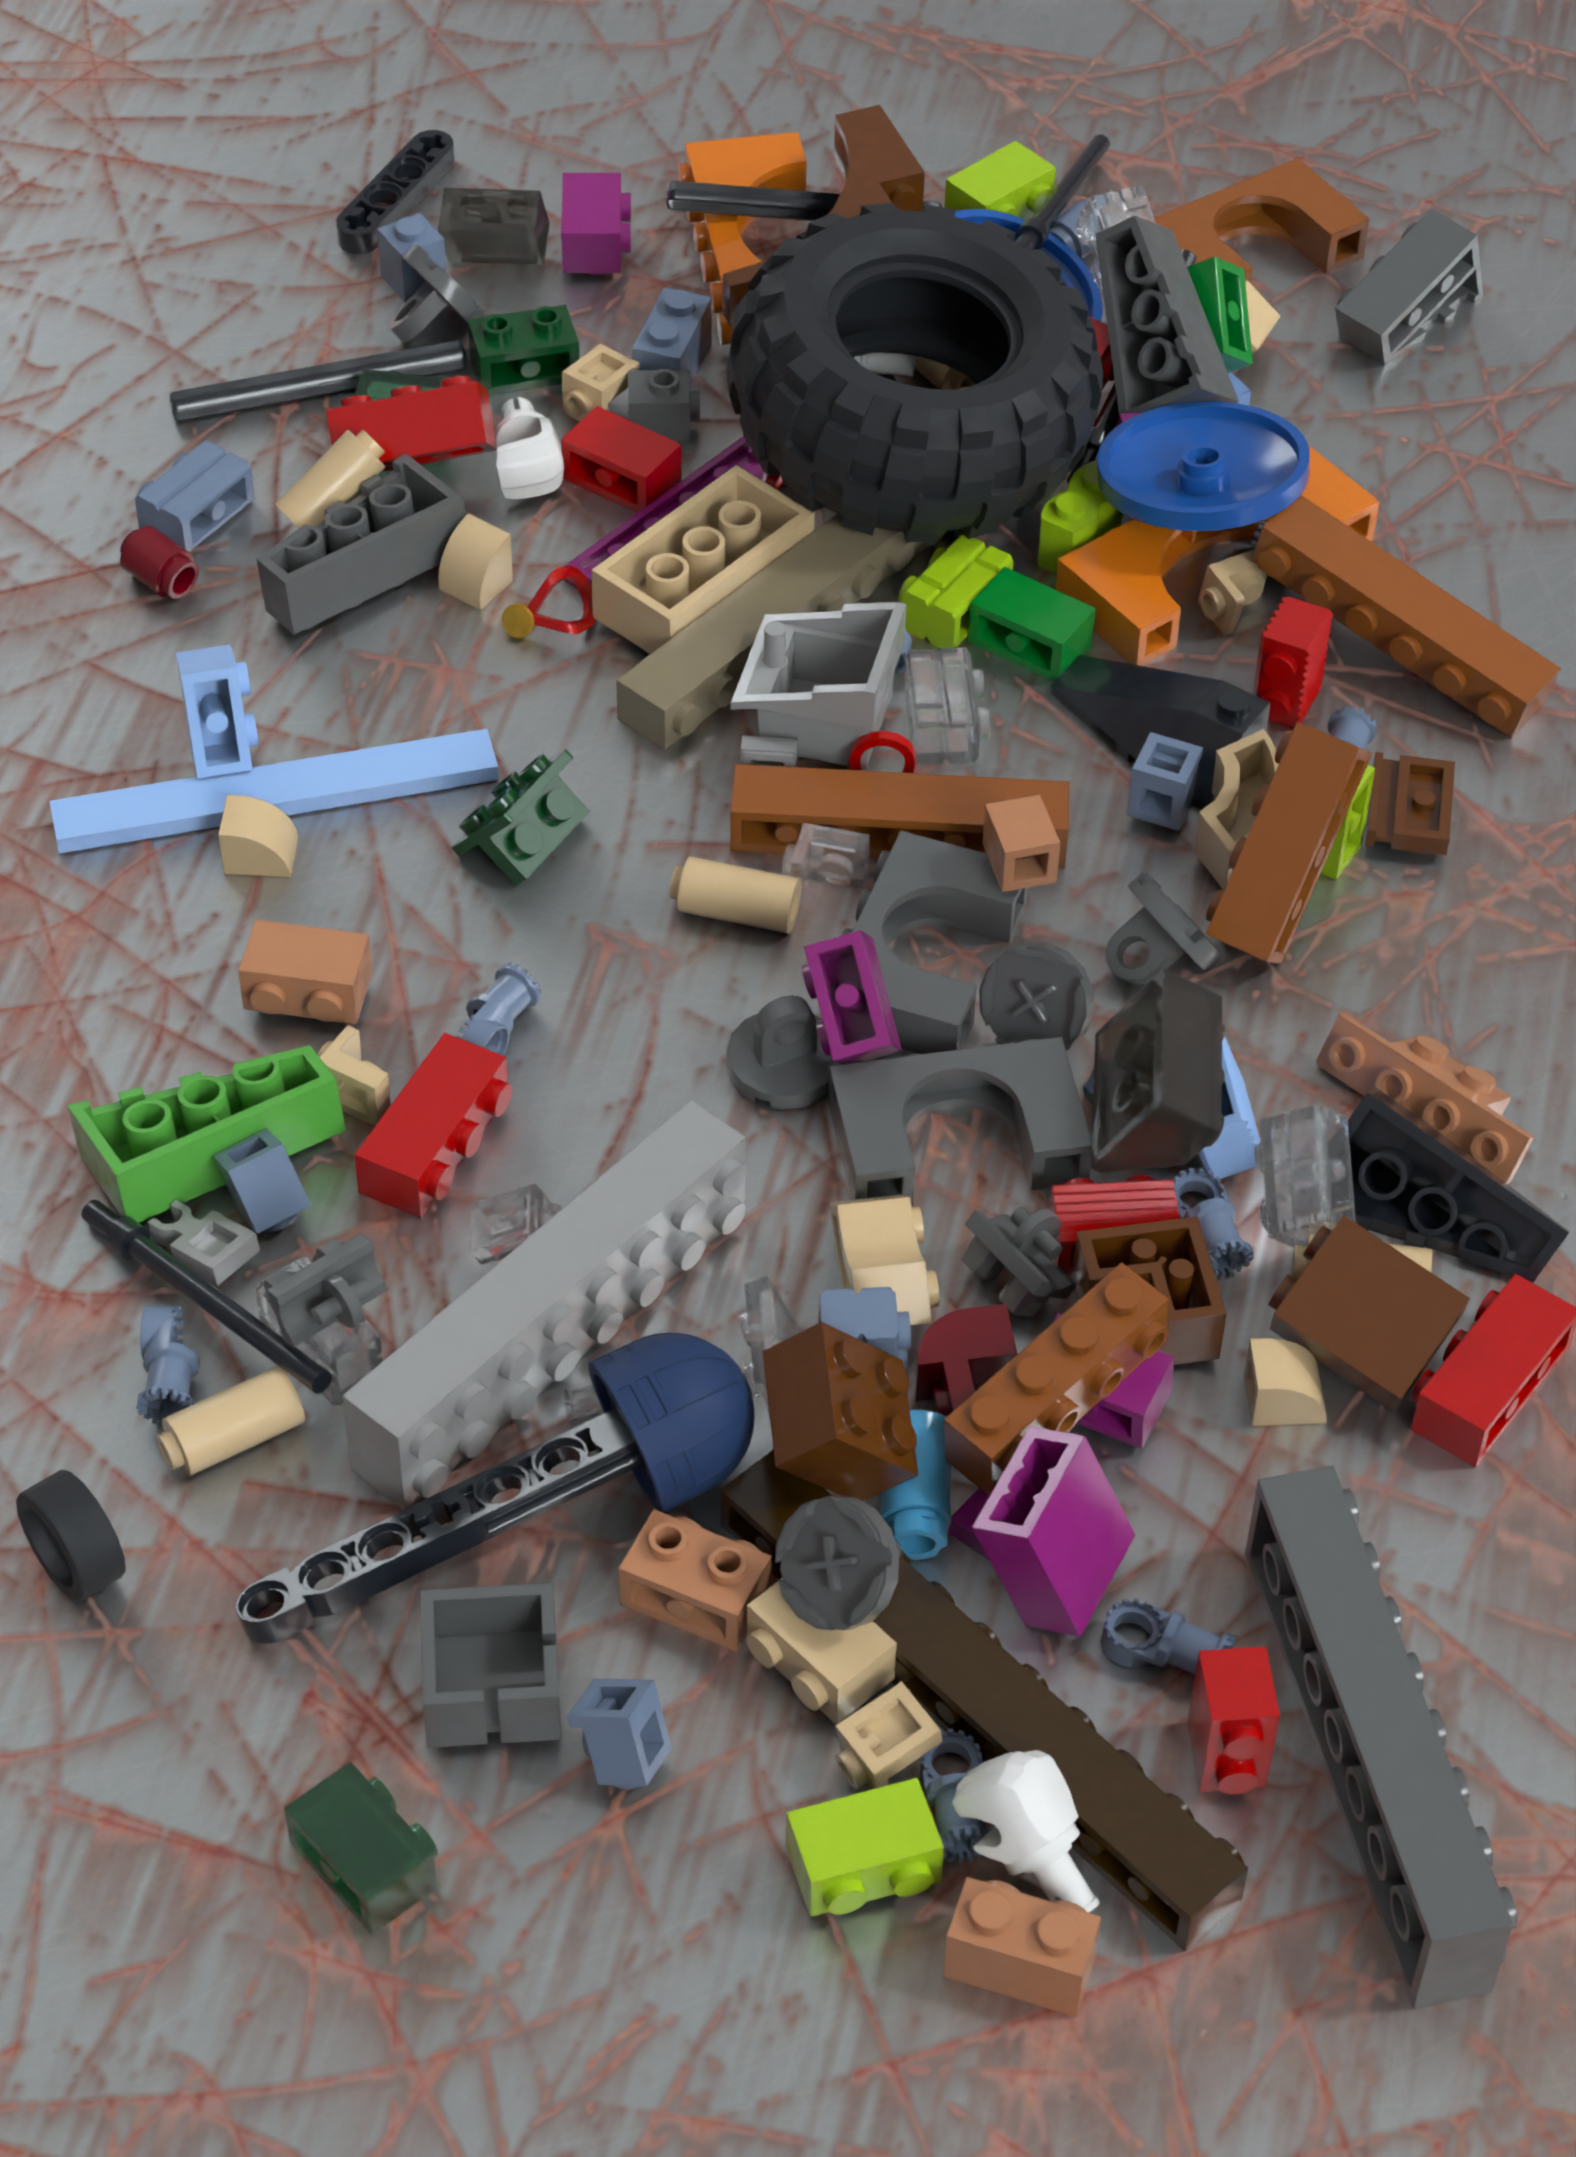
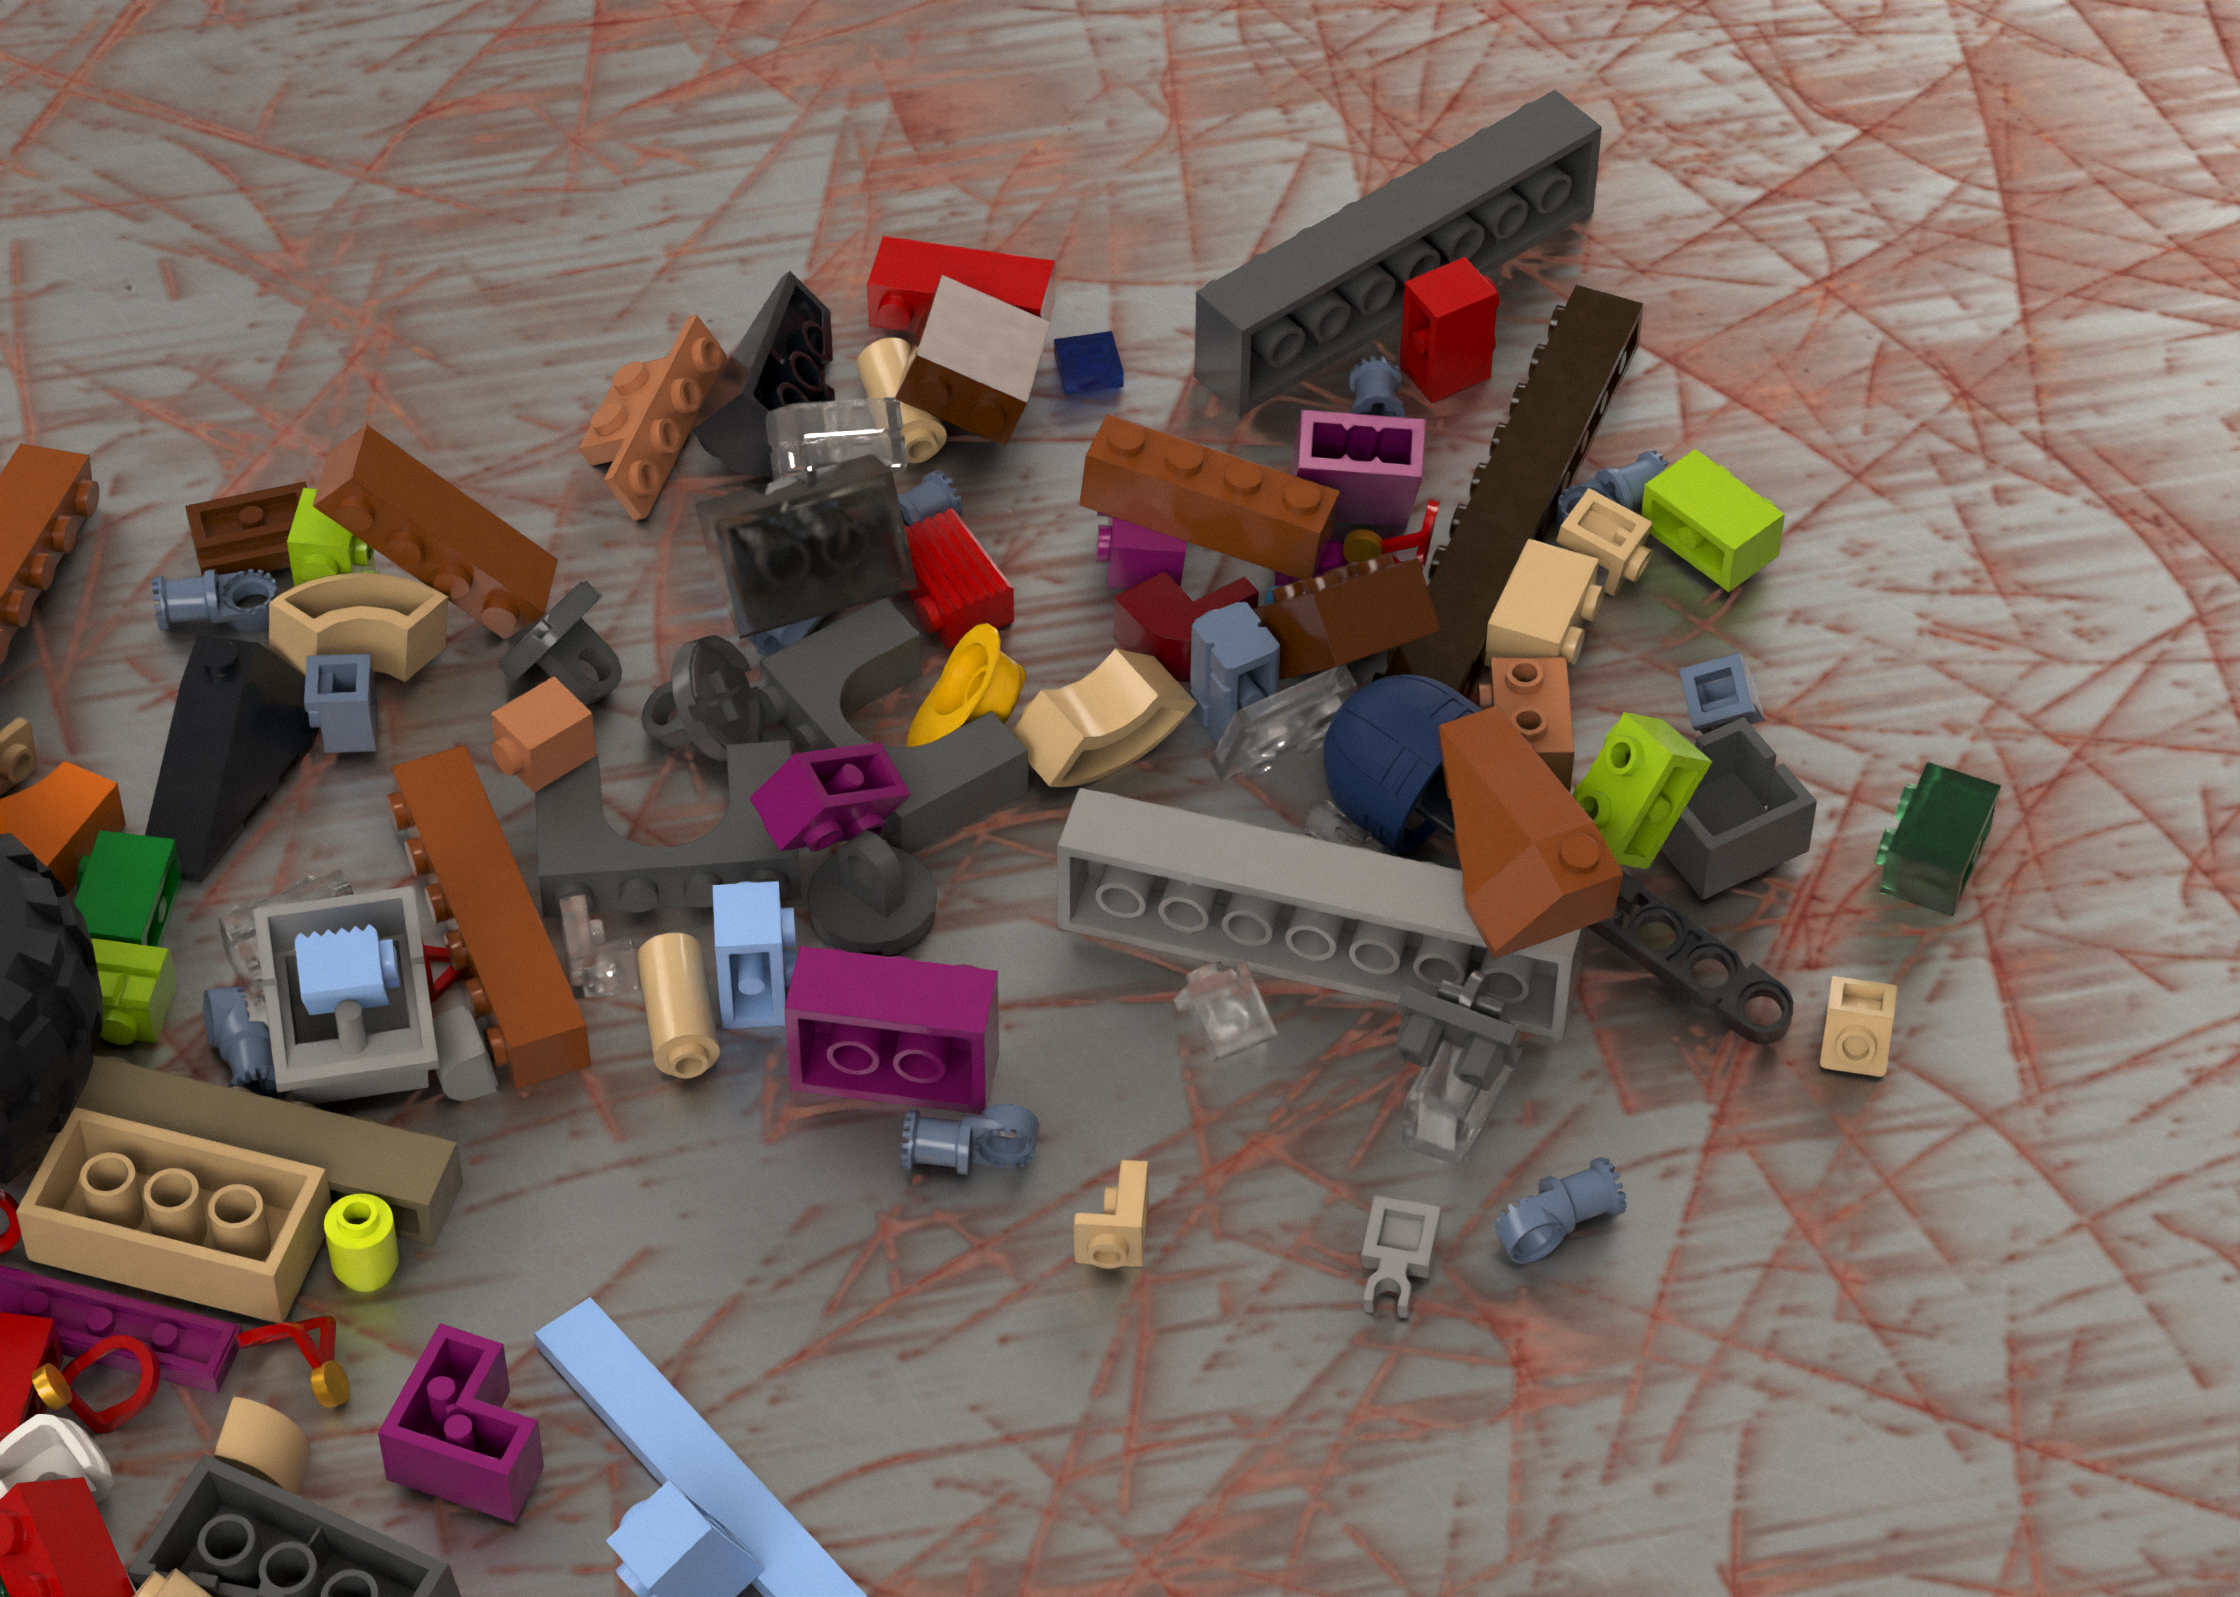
camera: 115 degrees left, 0 degrees up
black tyre [16,1470,126,1602] -> none
bright green wedge [67,1045,346,1223] -> none
black bar [81,1200,332,1394] -> none
tan brick [156,1366,305,1476] -> none
sand blue brick [213,1128,311,1234] -> none
tan brick [218,795,298,878] -> none
nougat brick [238,919,373,1024] -> none
red brick [354,1032,512,1218] -> none
bracket [451,749,590,886] -> none
dark grey tile [775,1496,901,1631] -> none
nougat brick [943,1877,1101,2017] -> none
white piece [952,1750,1100,1913] -> none
dark grey hips [961,1207,1077,1317] -> none
reddish brown brick [1072,1217,1227,1365] -> none
tan brick [1244,1338,1327,1426] -> none
red brick [1253,596,1333,729] -> none
none -> red piece [32,1335,161,1434]
none -> light blue brick [294,924,400,1015]
none -> neon yellow brick [324,1194,399,1292]
none -> magenta brick [378,1323,544,1523]
none -> light blue brick [712,881,797,1029]
none -> magenta brick [784,946,999,1115]
none -> yellow piece [907,623,1026,747]
none -> clear blue tile [1054,331,1124,395]
none -> piece [1343,499,1440,572]
none -> dark orange wedge [1438,705,1624,959]
none -> lime brick [1573,712,1713,869]
none -> tan bracket [1820,976,1898,1077]

